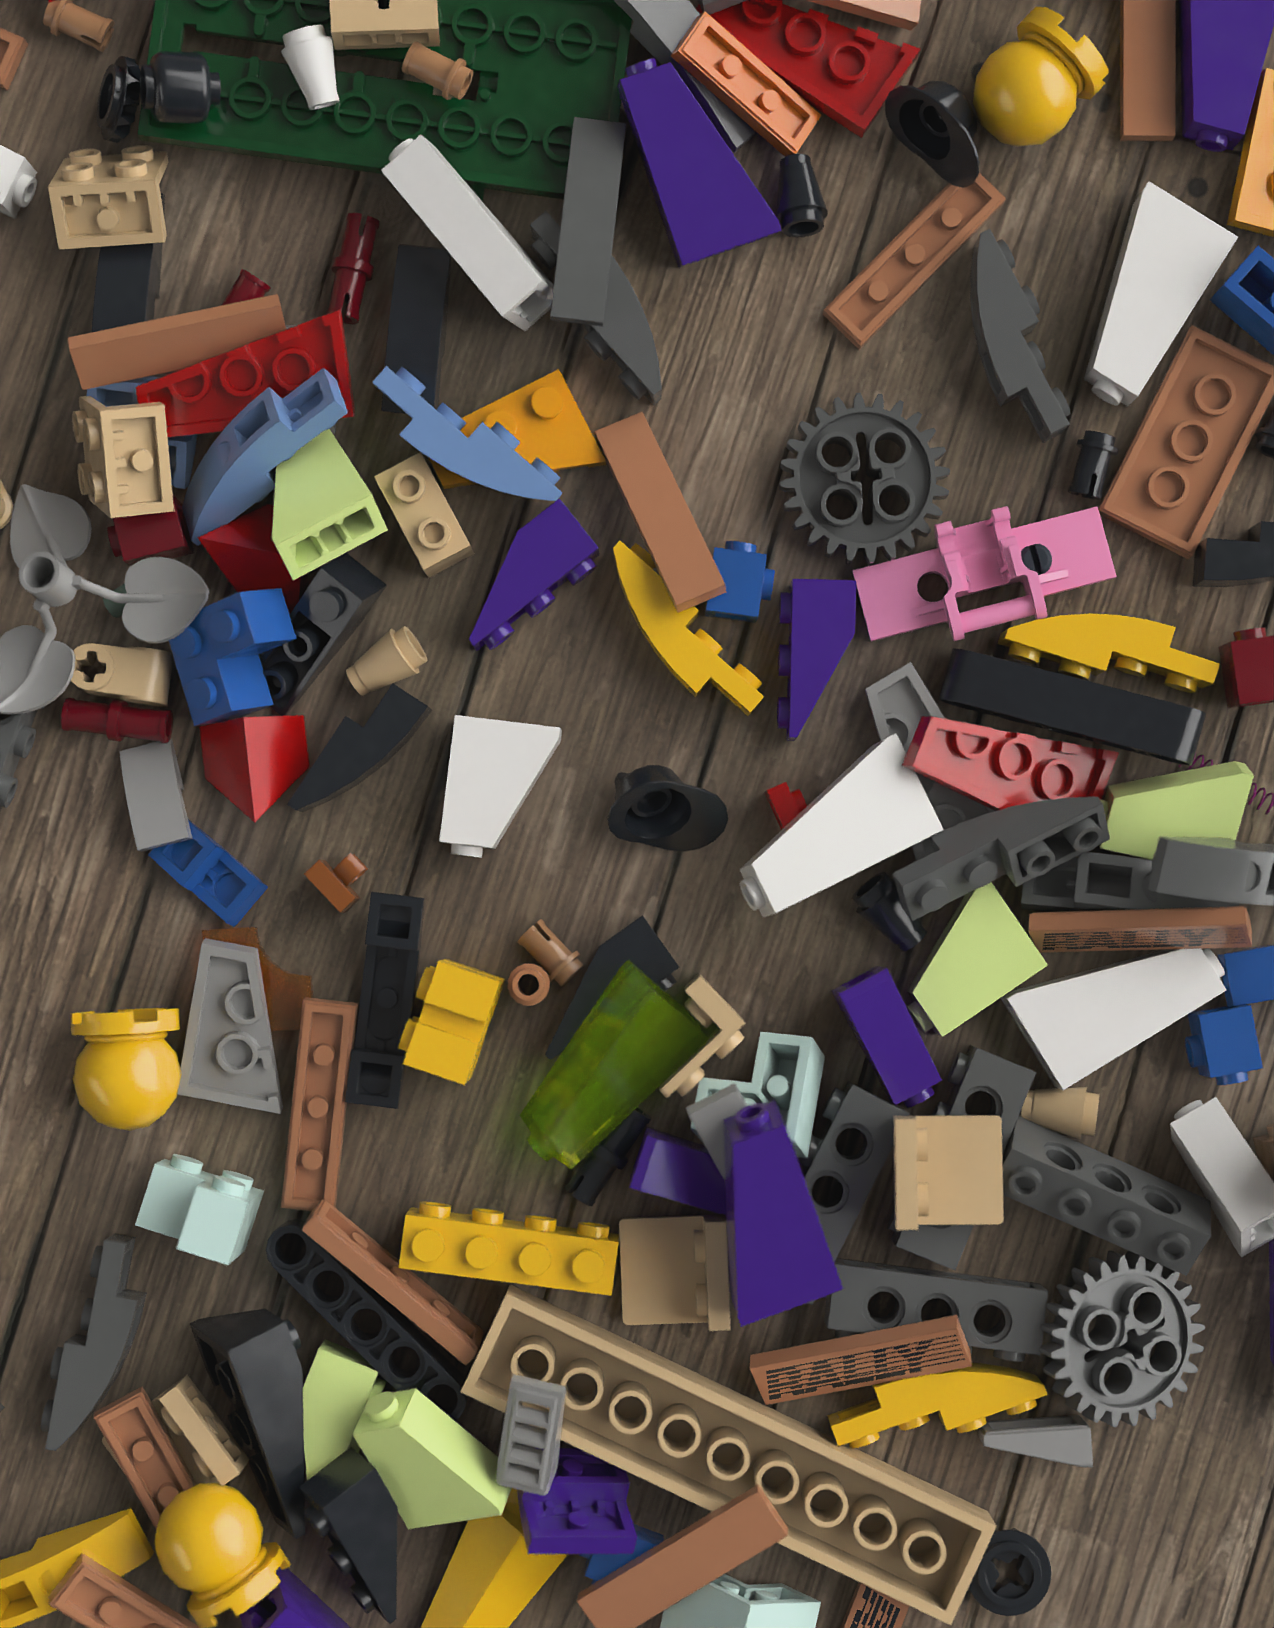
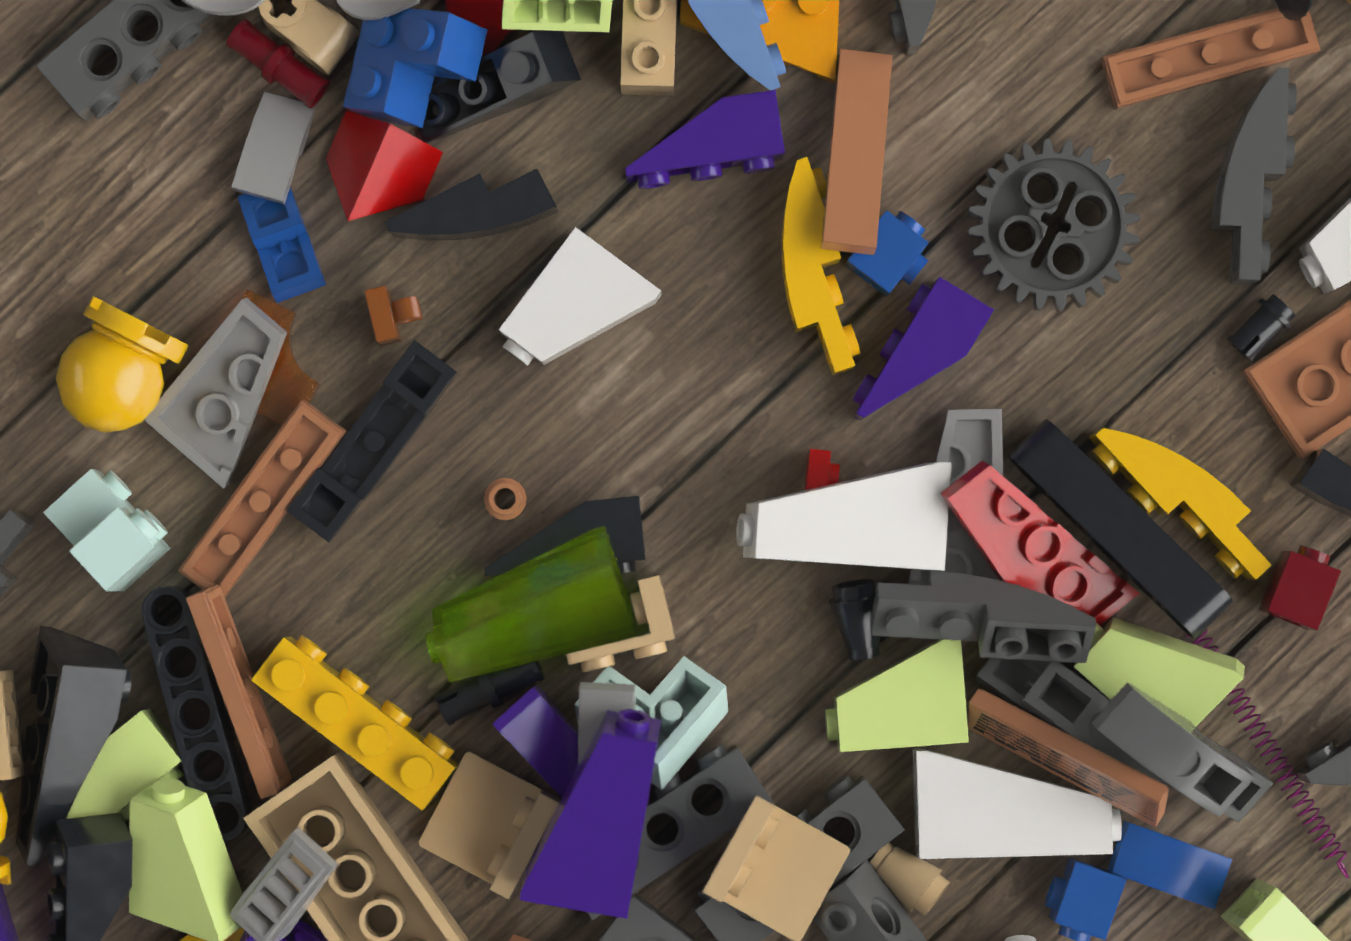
camera: 25 degrees right, 0 degrees up
tan cone [346,626,427,696] -> none
yellow brick [398,959,505,1085] -> none
medium nougat pin [517,919,584,987] -> none
black piece [607,765,728,852] -> none
dark purple slope [831,966,942,1108] -> none
bright pink piece [852,506,1117,642] -> none

